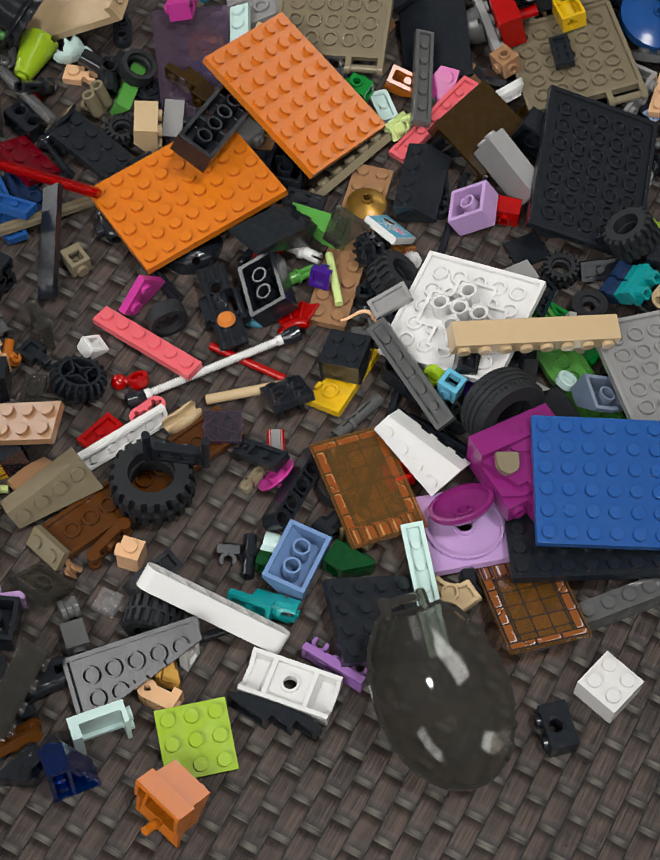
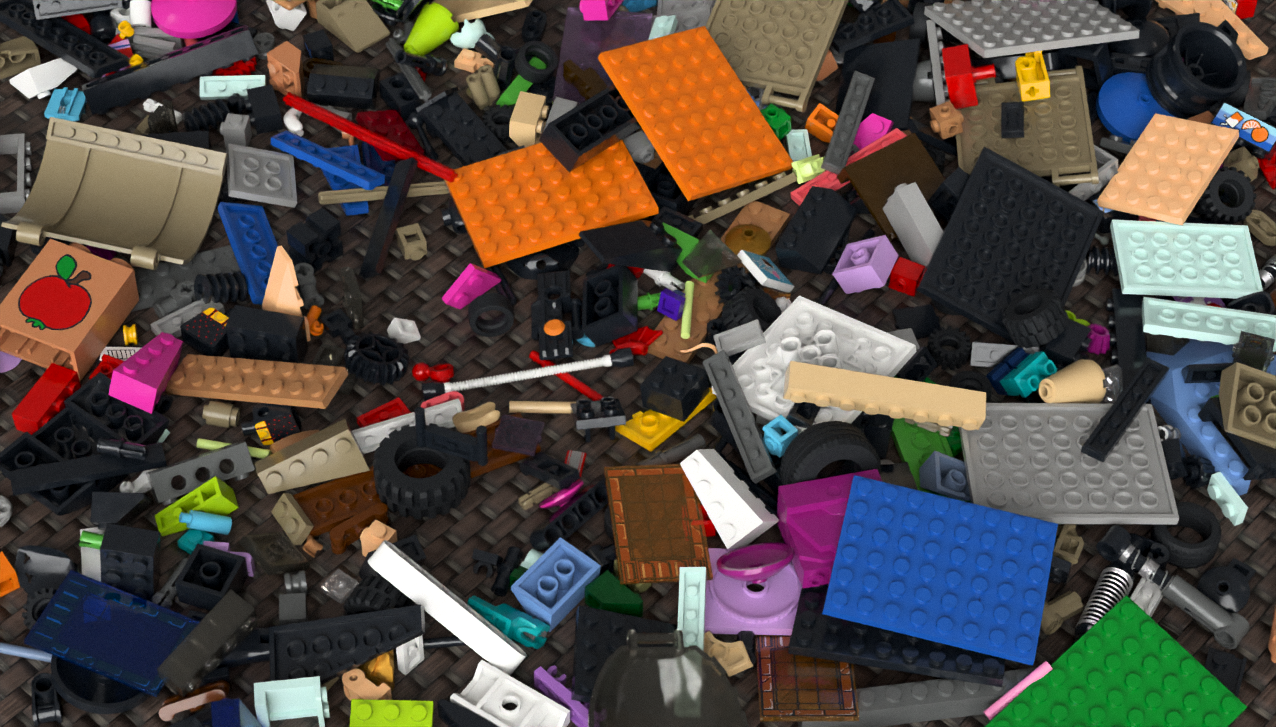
camera: 15 degrees right, 10 degrees down
coral plate [93,306,203,381] -> none
lime tile [423,364,444,386] -> none
dark tan tile [494,452,520,476] -> none
white piece [496,77,524,103] -> none
light aqua tile [555,370,577,391] -> none

